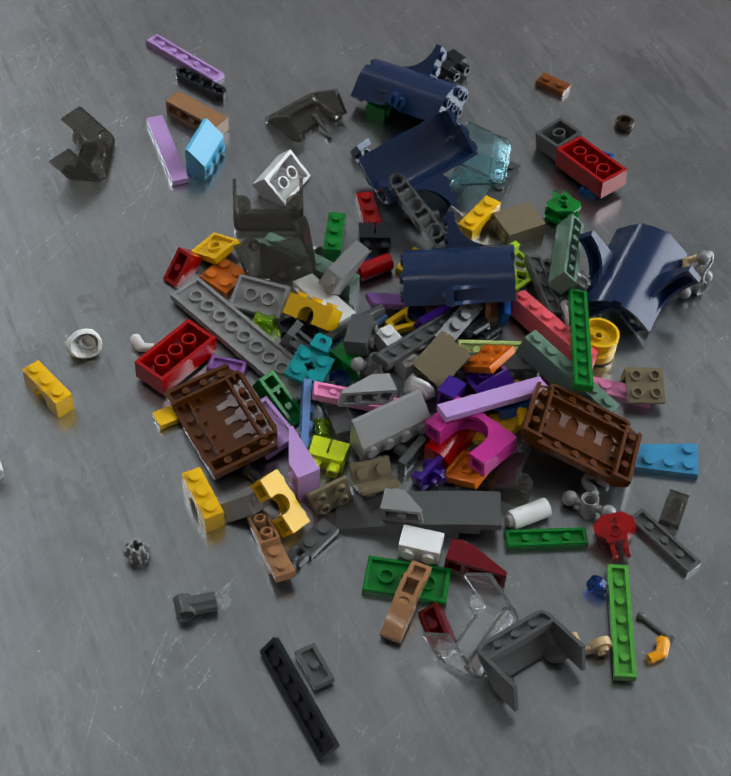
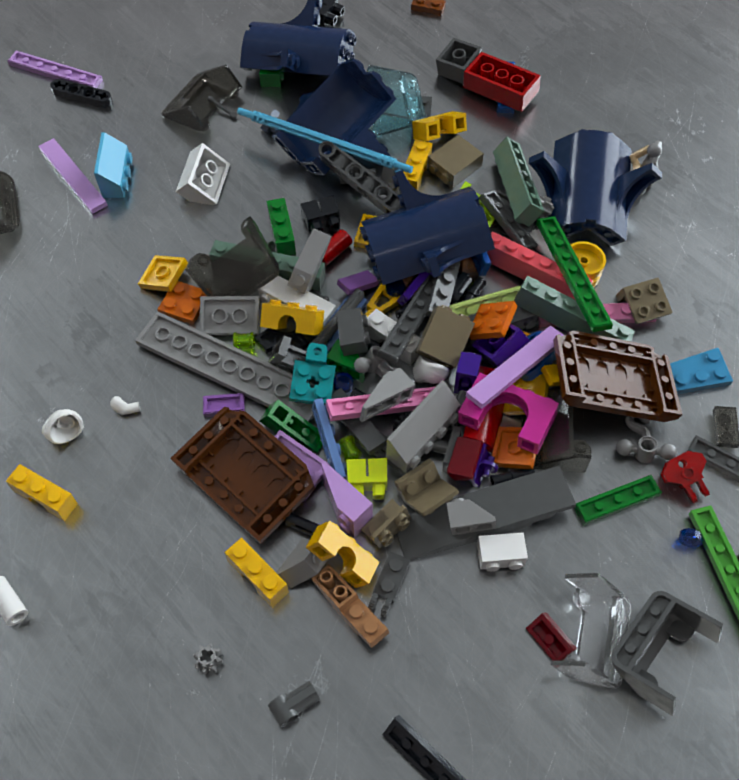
camera: 15 degrees left, 10 degrees up
red brick [134,319,216,396] -> none
yellow tile [152,406,178,430] -> none
red slope [163,247,203,288] -> none
medium nougat brick [166,91,229,134] -> none
clear smoke windscreen [232,177,304,232] -> none
dark grey plate [295,643,335,691] -> none
red plate [356,191,381,232] -> none
green tile [362,555,452,608] -> none
medium nougat slope [380,560,432,644] -> none
dark red slope [444,538,507,587] -> none
white brick [504,497,552,530] -> none
green hinge [544,190,581,224] -> none
tan plate [572,632,612,656] -> none
dark brown piece [615,115,635,131] -> none
none -> medium azure axle [237,107,413,174]
none -> yellow arch [412,111,467,141]
none -> dark red slope [447,437,483,481]

